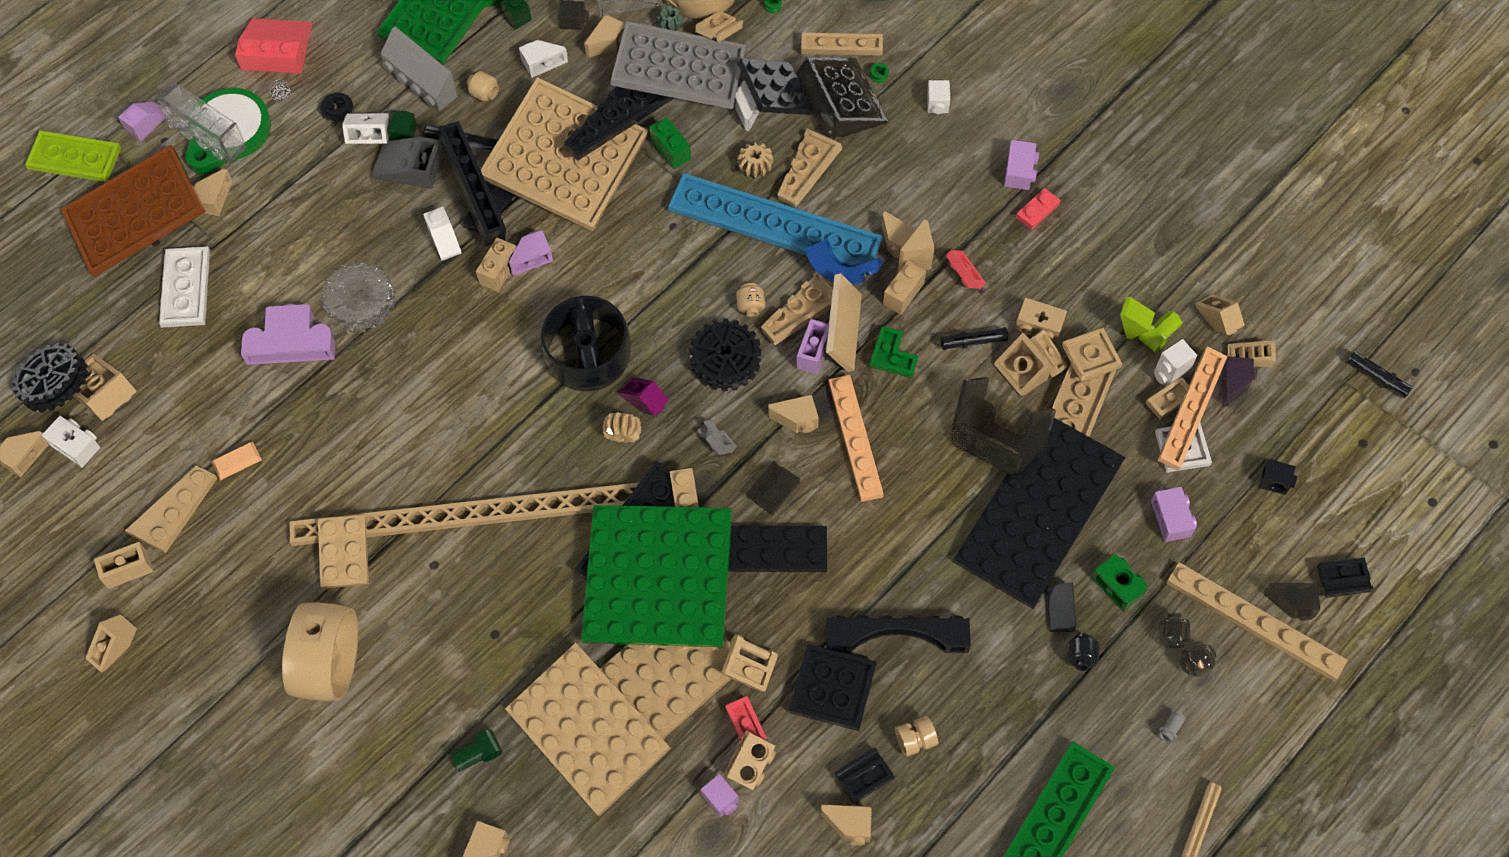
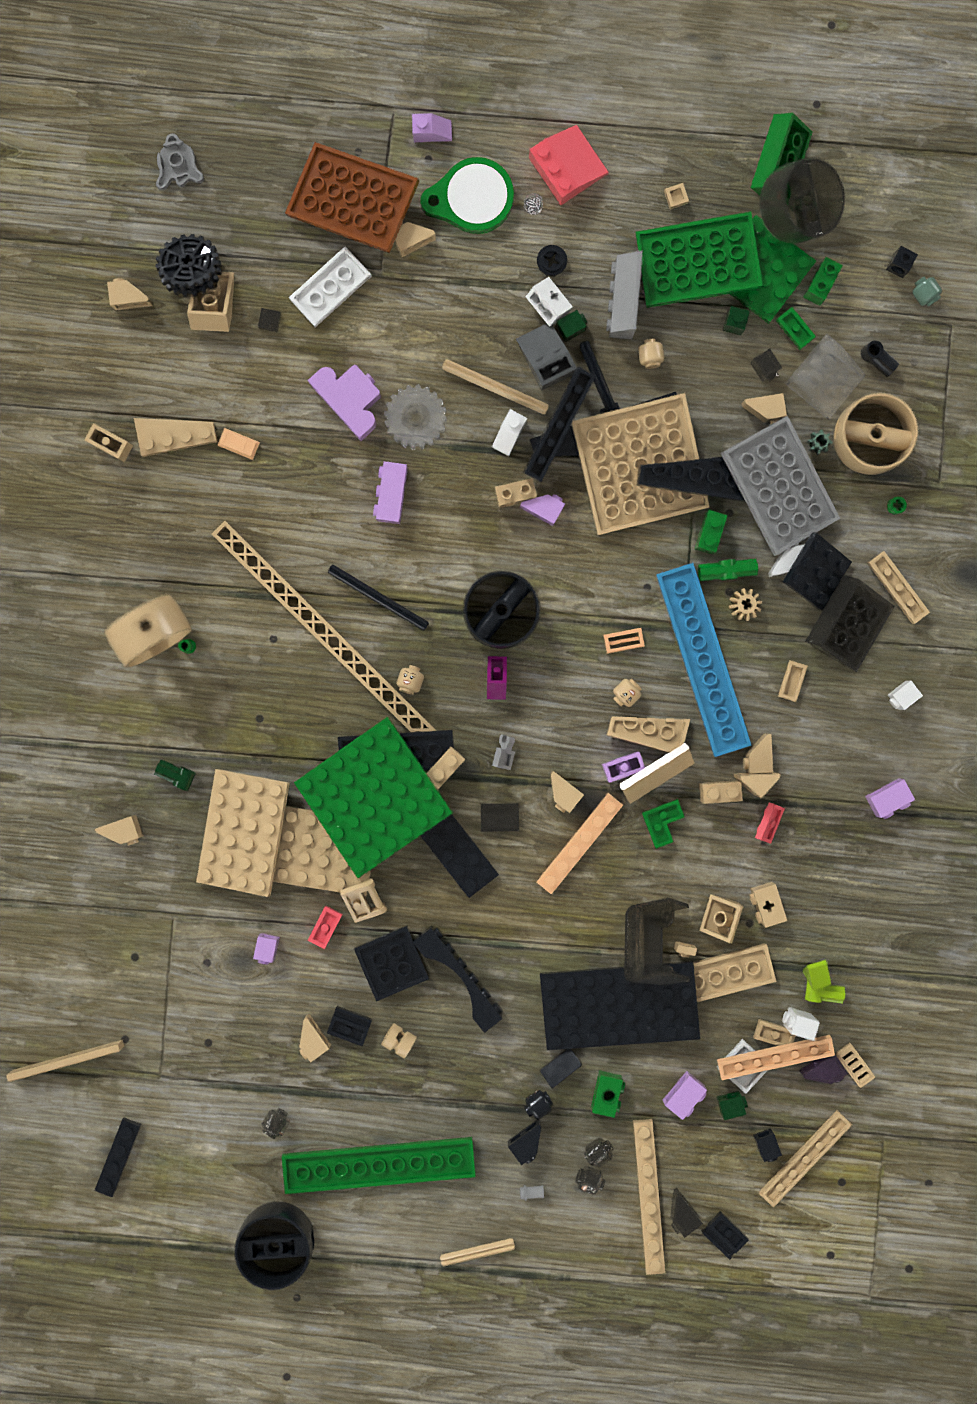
camera: 55 degrees right, 25 degrees up
lime plate [25,131,121,182] -> none
white brick [41,416,100,468] -> none
tan slope [85,615,137,673] -> none
clear brick [157,82,247,164] -> none
tan plate [318,515,369,589] -> none
white slope [519,40,568,78] -> none
tan gear [603,412,641,443] -> none
black piece [690,319,761,391] -> none
tan plate [695,11,743,42] -> none
tan brick [724,731,776,790] -> none
tan wing [778,129,842,208] -> none
blue arch [804,239,883,285] -> none
green bush [870,63,889,83] -> none
black pin [941,327,1008,350] -> none
coral plate [1016,188,1061,231] -> none
tan plate [1030,330,1068,377] -> none
tan plate [1062,328,1122,382] -> none
tan slope [1195,294,1245,335] -> none
black pin [1347,350,1413,398] -> none
none -> green pin [178,639,196,654]
none -> clear smoke plate [258,308,281,333]
none -> black axle [328,565,429,631]
none -> lavender brick [373,461,408,524]
none -> tan head [397,665,424,695]
none -> tan axle [442,359,549,415]
none -> black slope [508,1120,541,1166]
none -> light nougat tile [603,628,645,654]
none -> tan plate [674,941,697,958]
none -> green piece [698,559,758,581]
none -> dark green brick [716,1091,748,1121]
none -> tan tile [759,1110,852,1208]
none -> tan tile [778,660,808,702]

